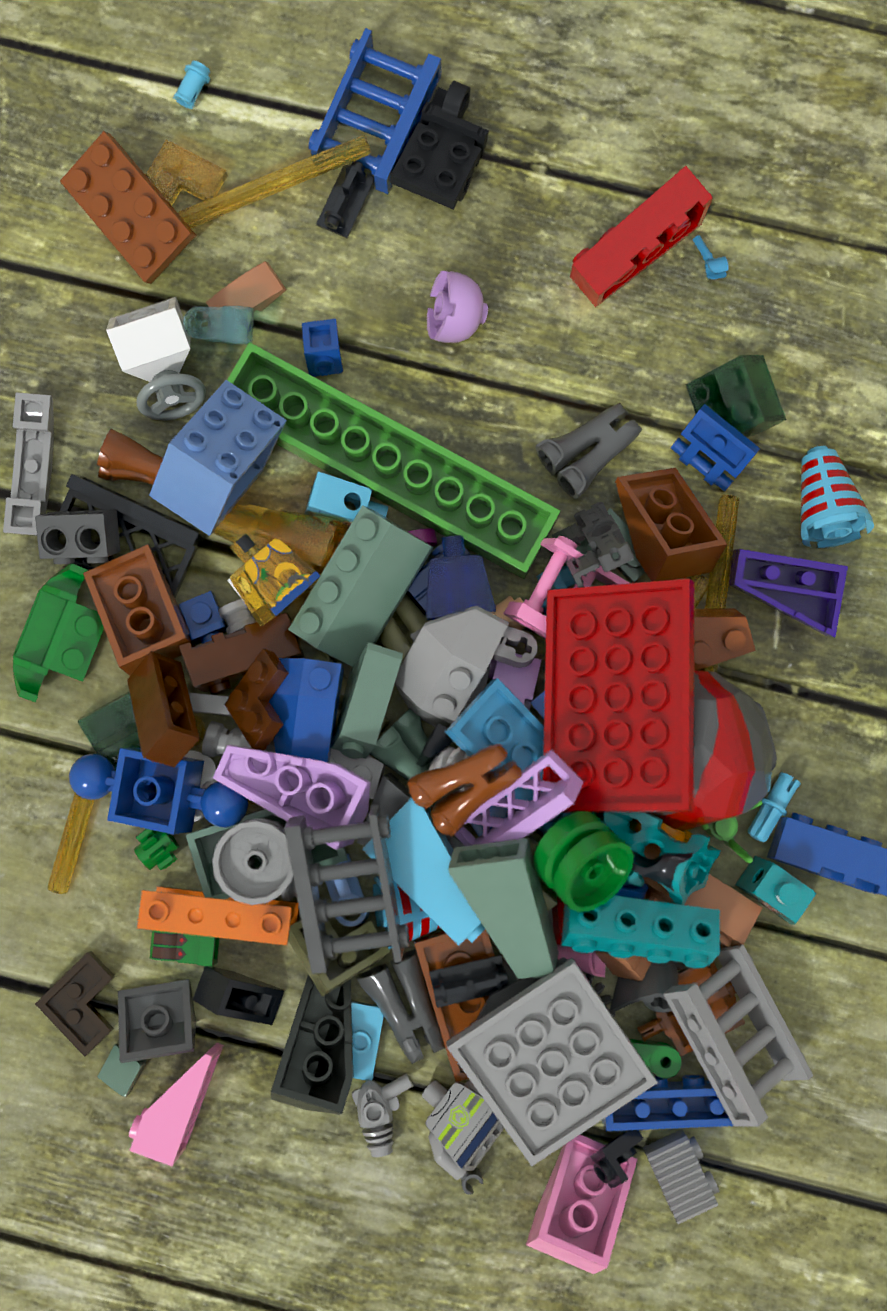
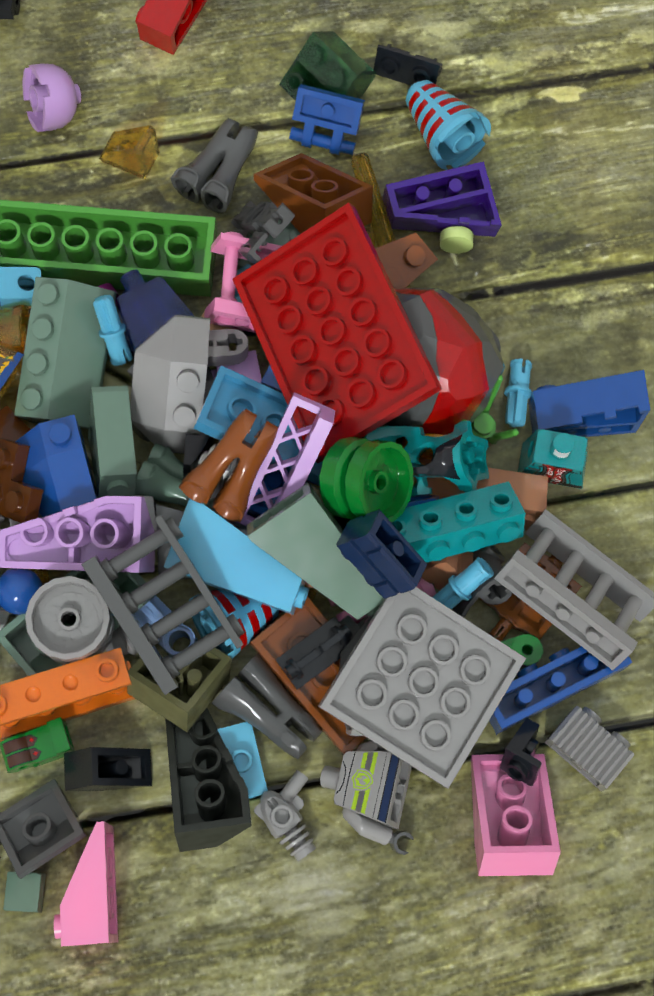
camera: 30 degrees left, 10 degrees down
none -> medium azure axle [93,295,133,366]
none -> clear yellow slope [99,125,160,180]
none -> dark blue brick [336,509,427,599]
none -> black hinge [372,44,443,85]
none -> medium azure axle [433,557,494,609]
none -> yellowish green tile [440,226,474,254]

